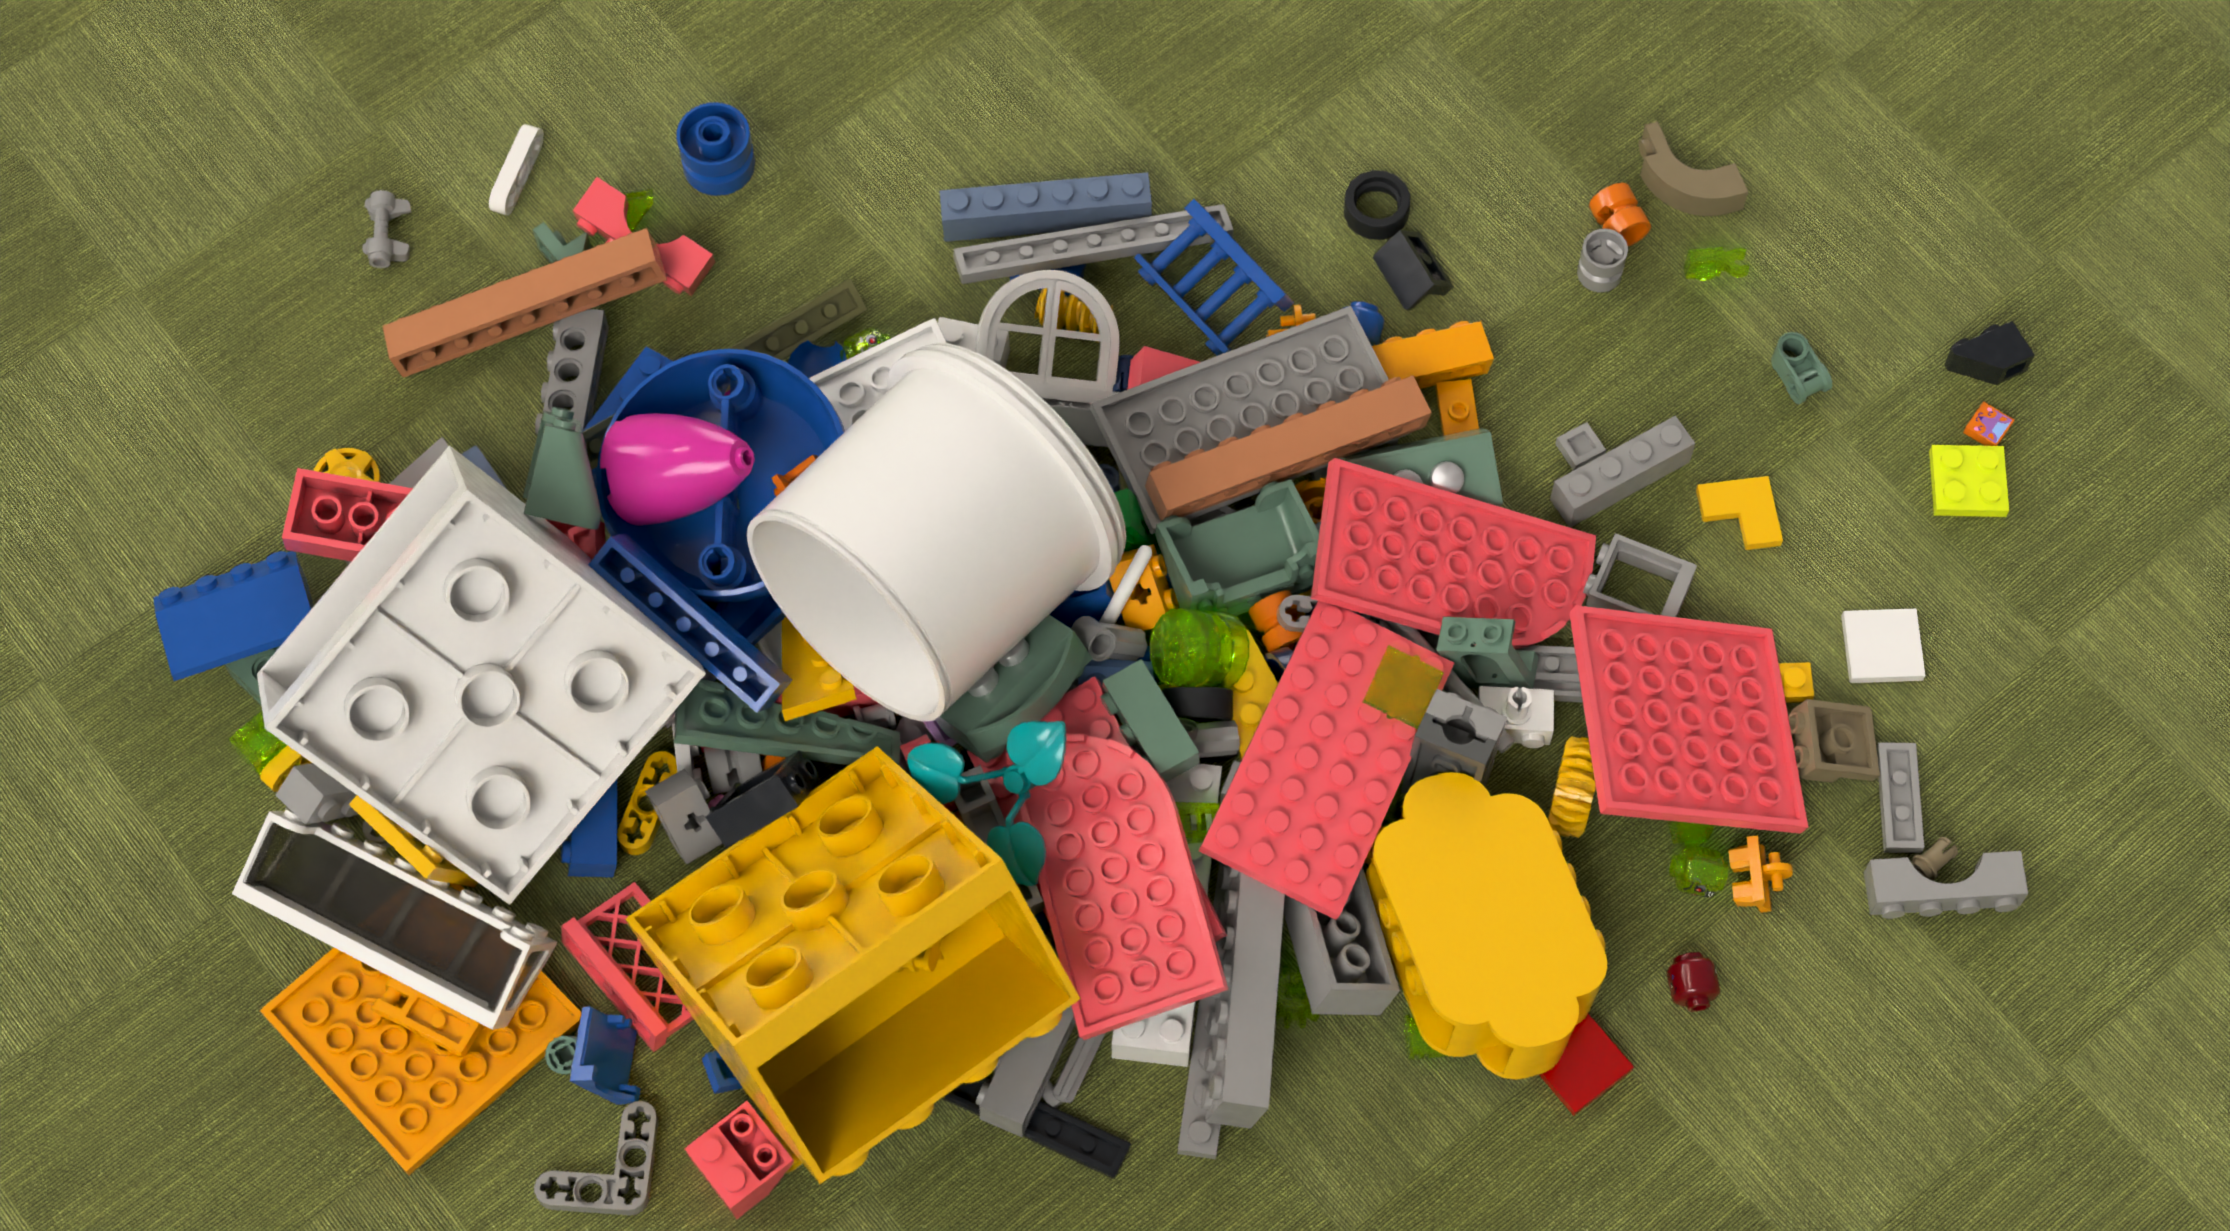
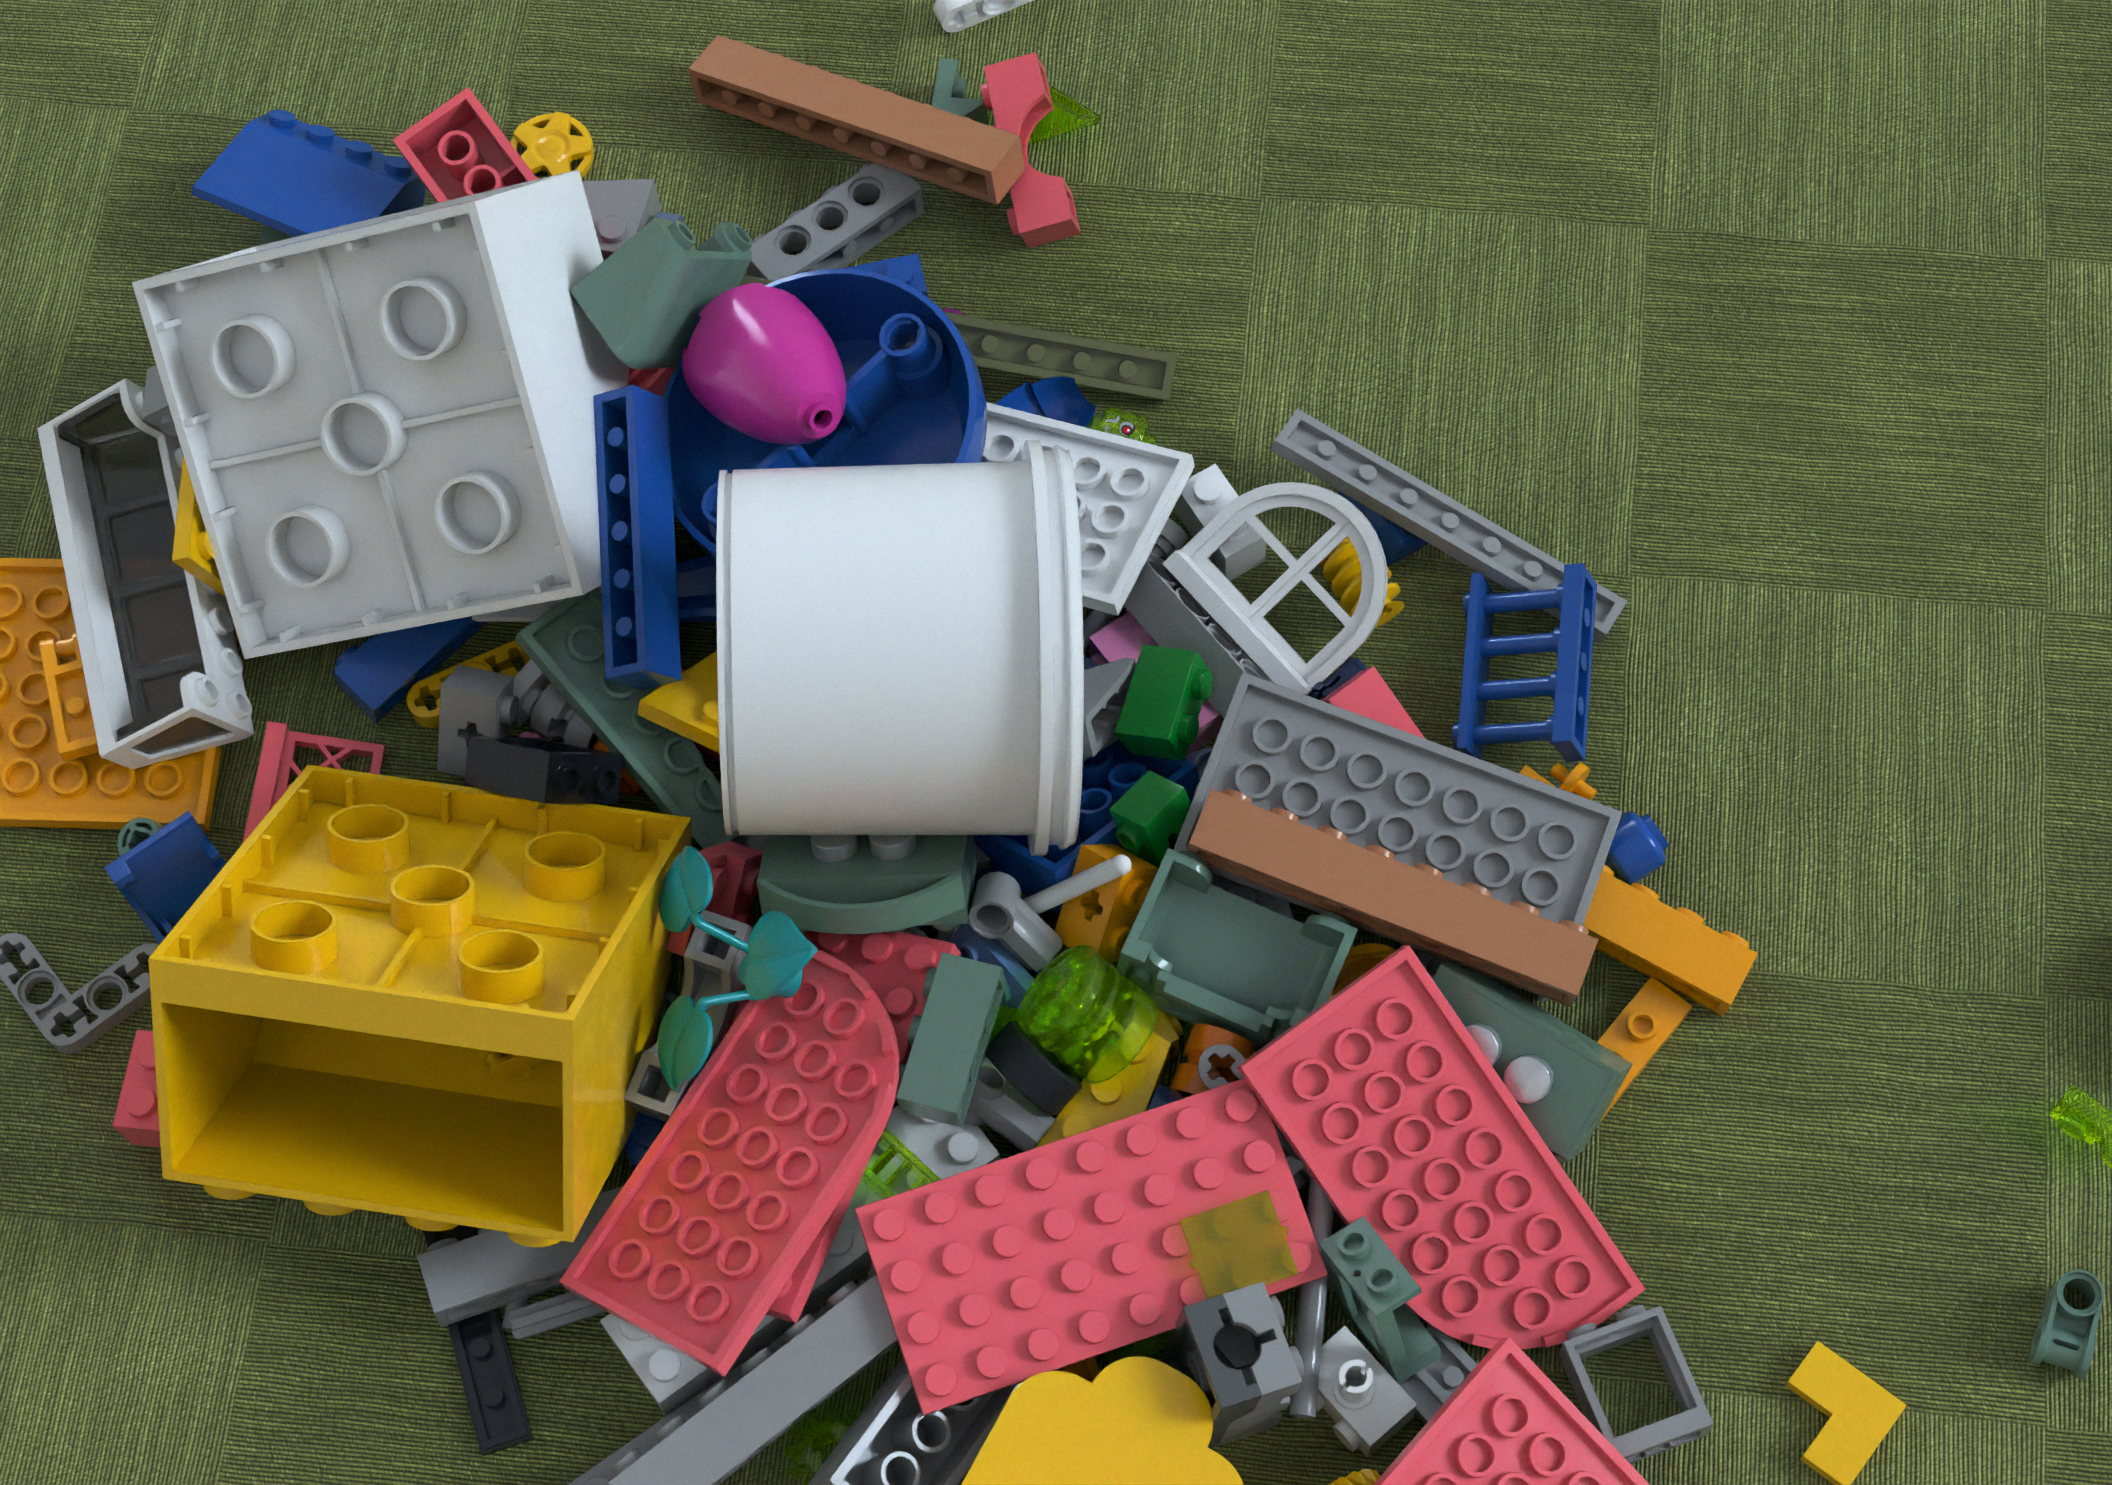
camera: 50 degrees right, 0 degrees up
blue wheel [676,102,755,196] -> none
sand blue brick [939,172,1152,242] -> none
black tyre [1344,170,1410,240] -> none
black panel [1373,230,1454,310] -> none
light grey brick [1550,416,1695,528] -> none
light grey plate [1555,422,1606,471] -> none
light grey wheel [1577,229,1628,293] -> none
orange wheel [1589,183,1651,247] -> none

